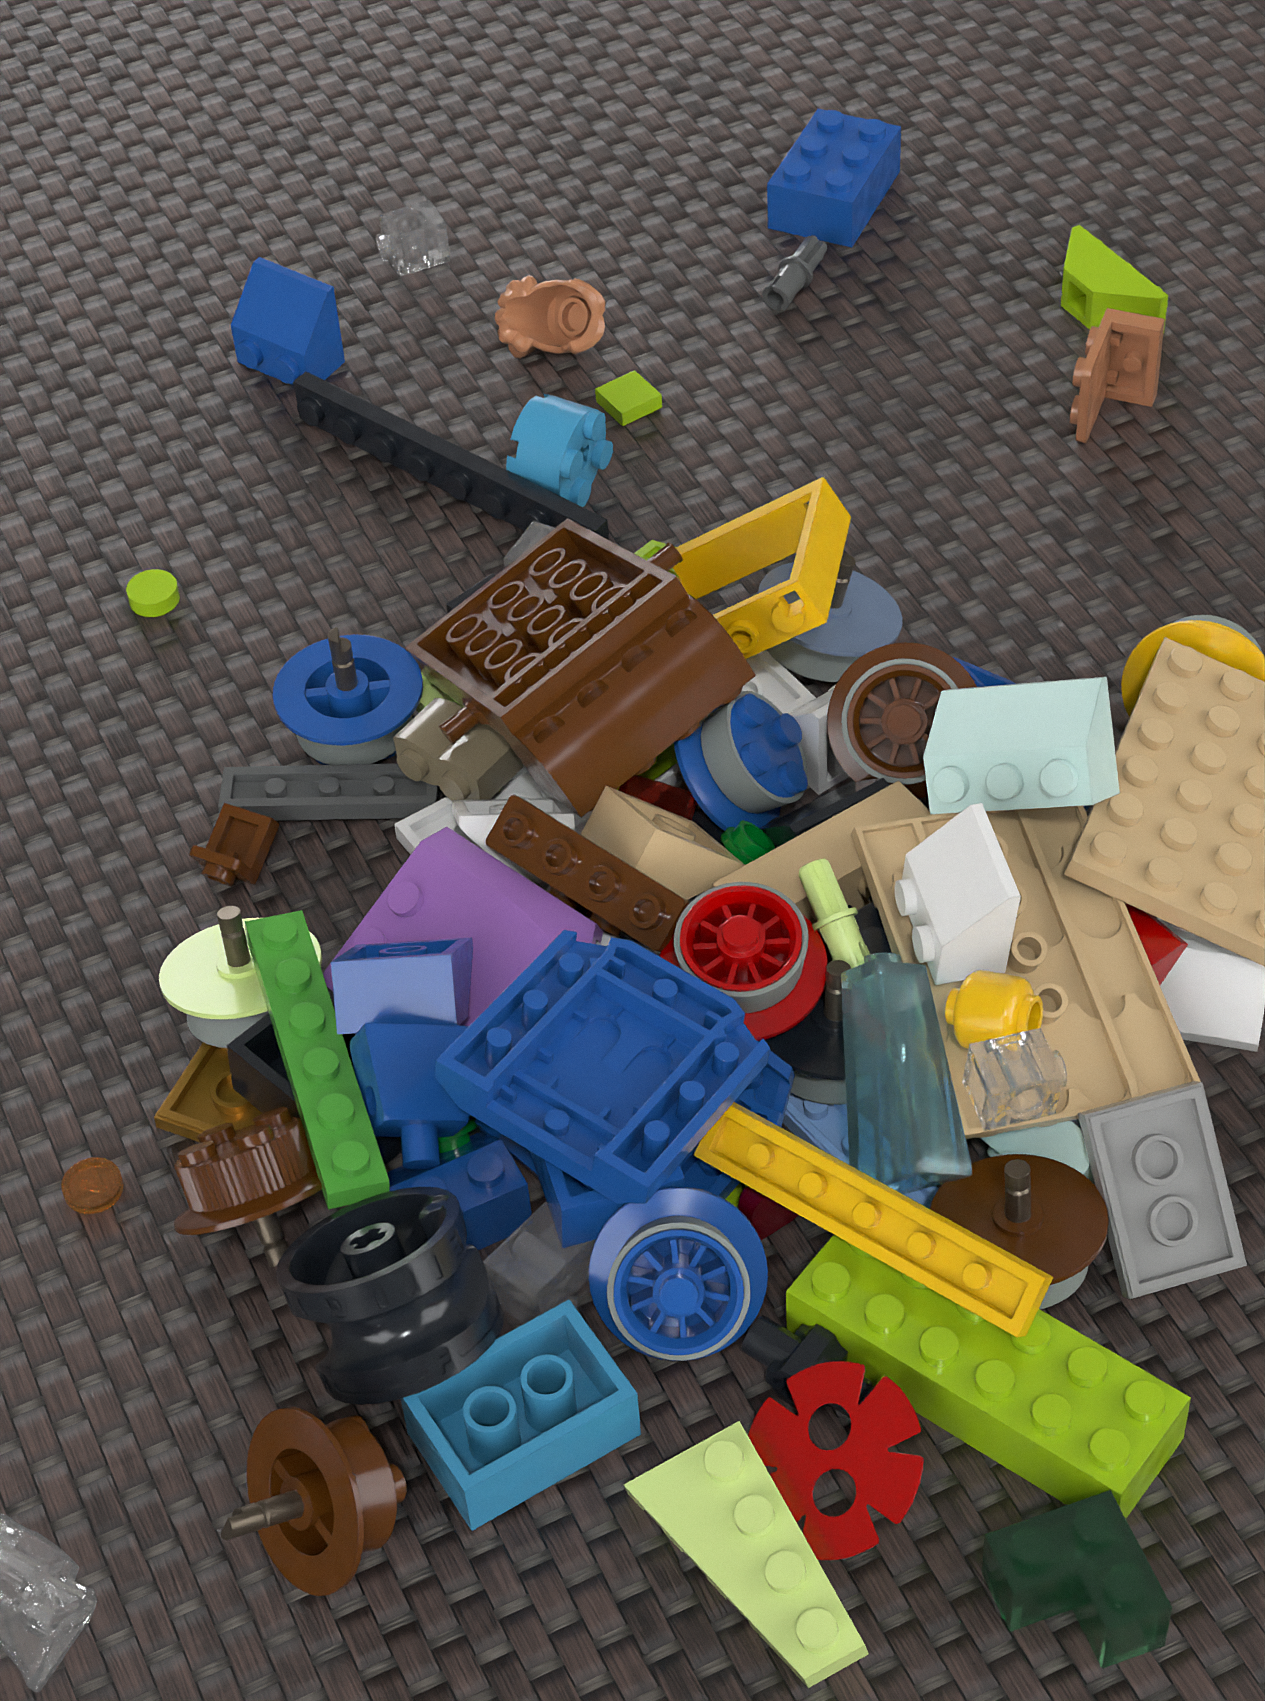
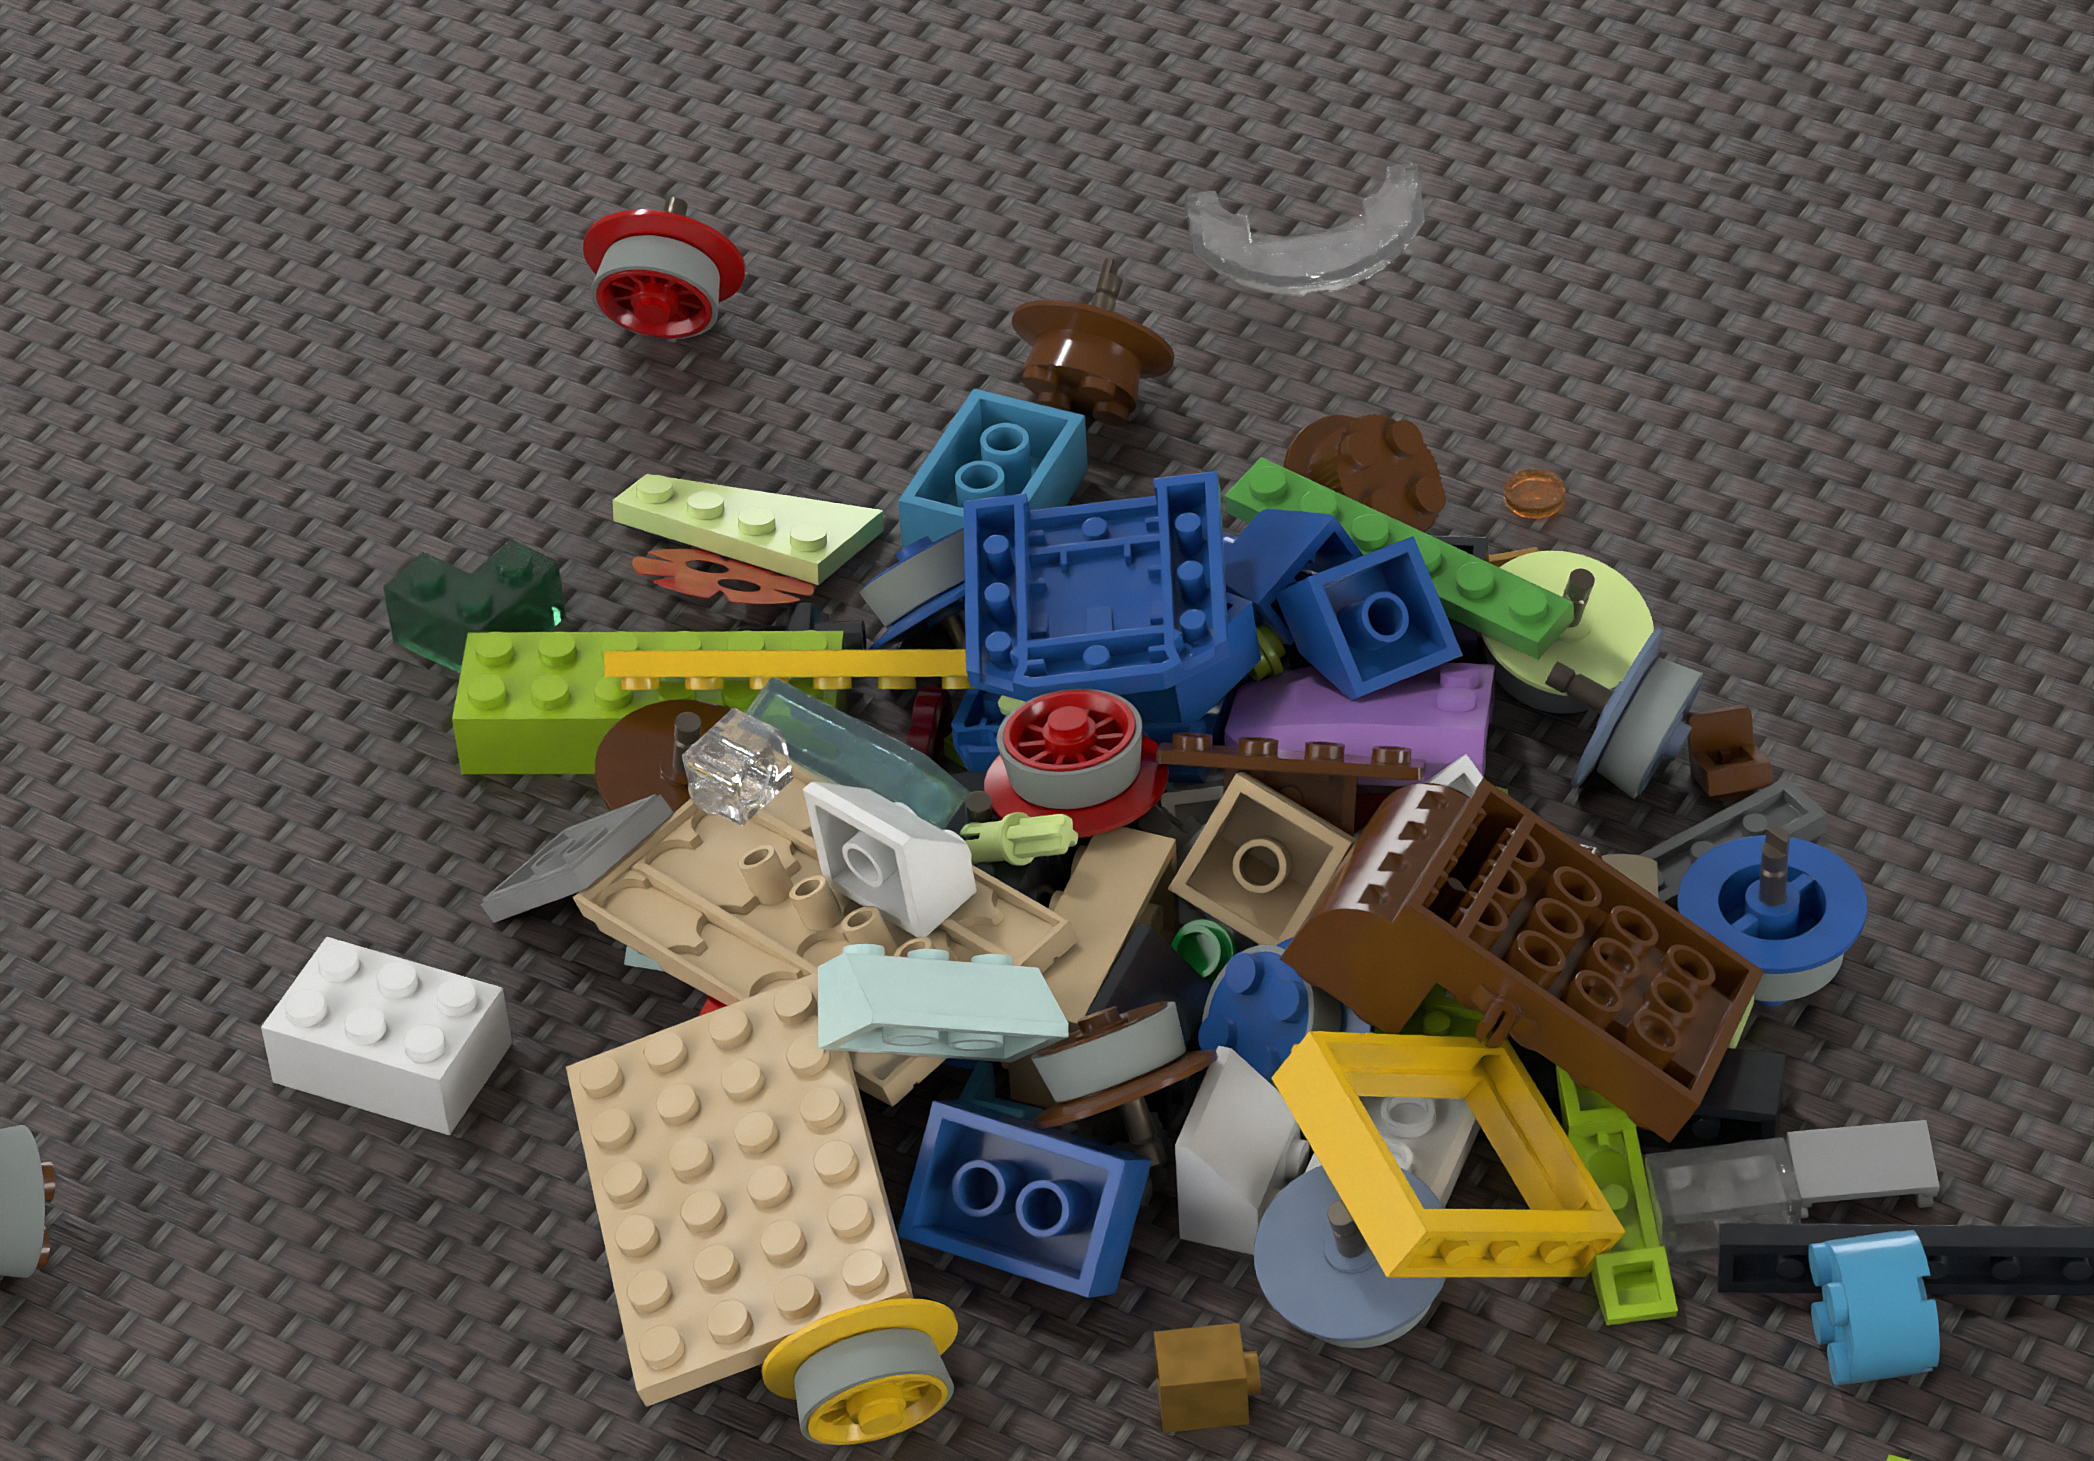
camera: 145 degrees right, 5 degrees down
black piece [276,1187,504,1405] -> none
yellow head [945,970,1043,1057] -> none
none -> pearl gold brick [1153,1323,1261,1433]
none -> piece [1545,627,1703,799]
none -> light grey hinge [1782,1120,1940,1219]

